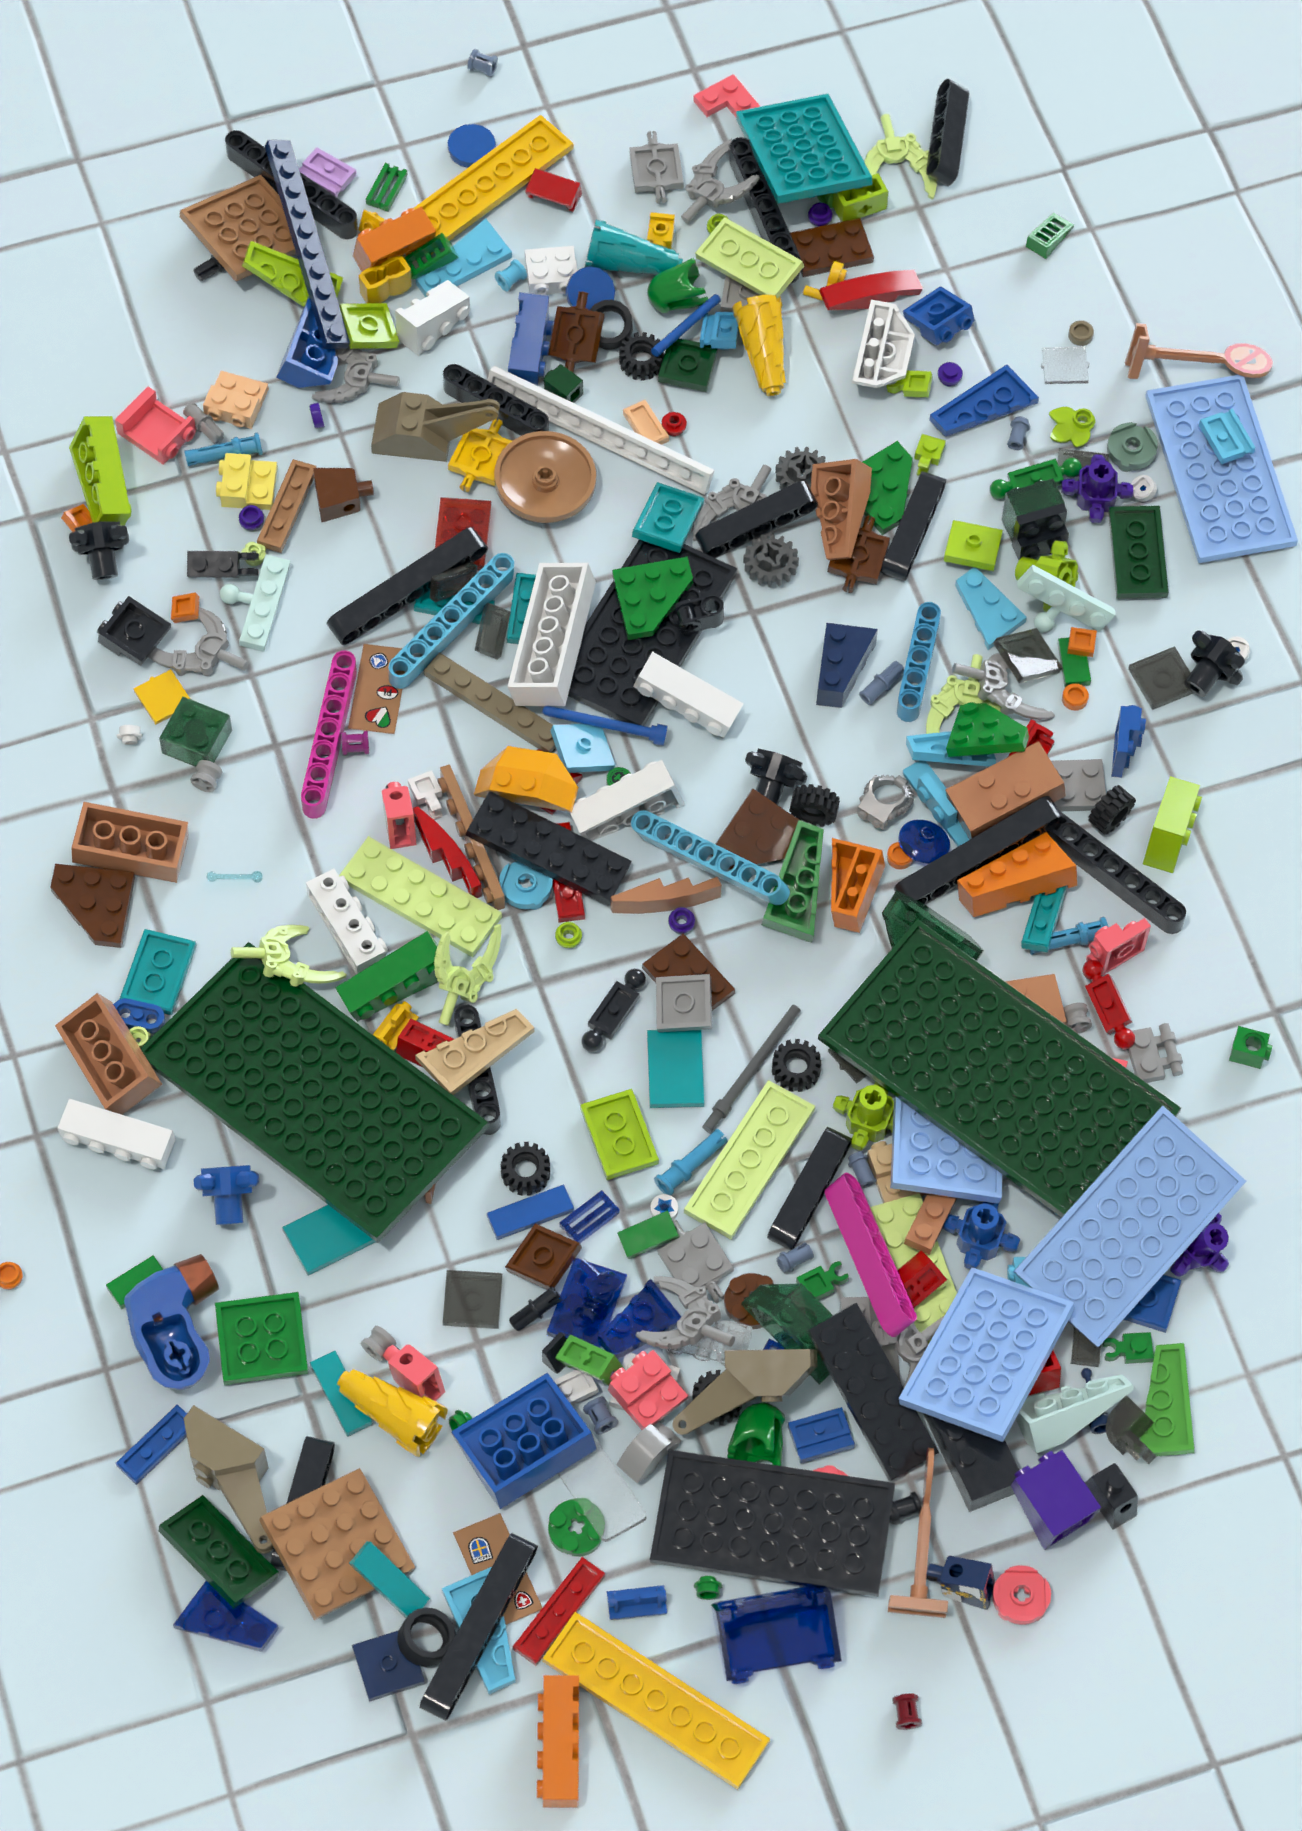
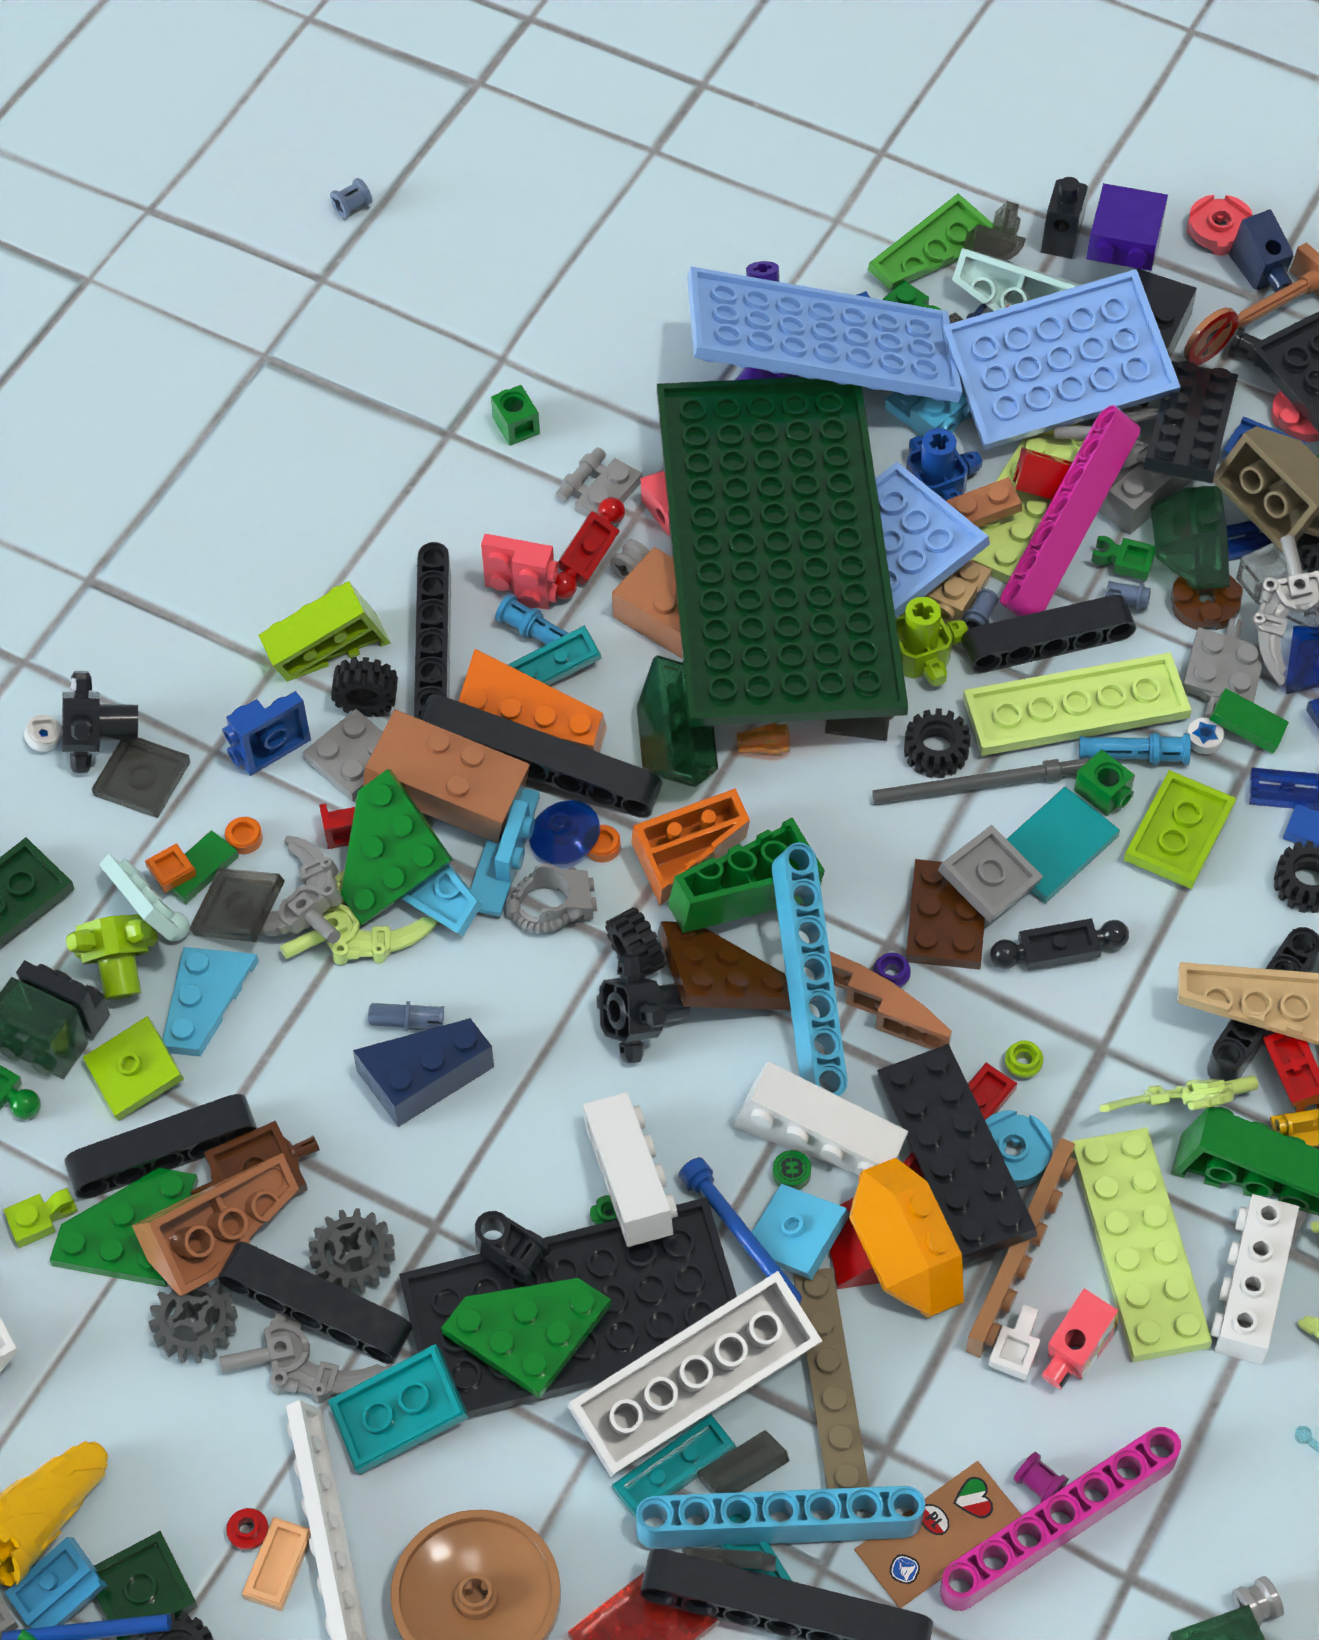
camera: 130 degrees left, 5 degrees down
red slope [413,806,482,898] -> none
dark azure beam [897,602,941,722] -> none
none -> green brick [1074,749,1135,816]

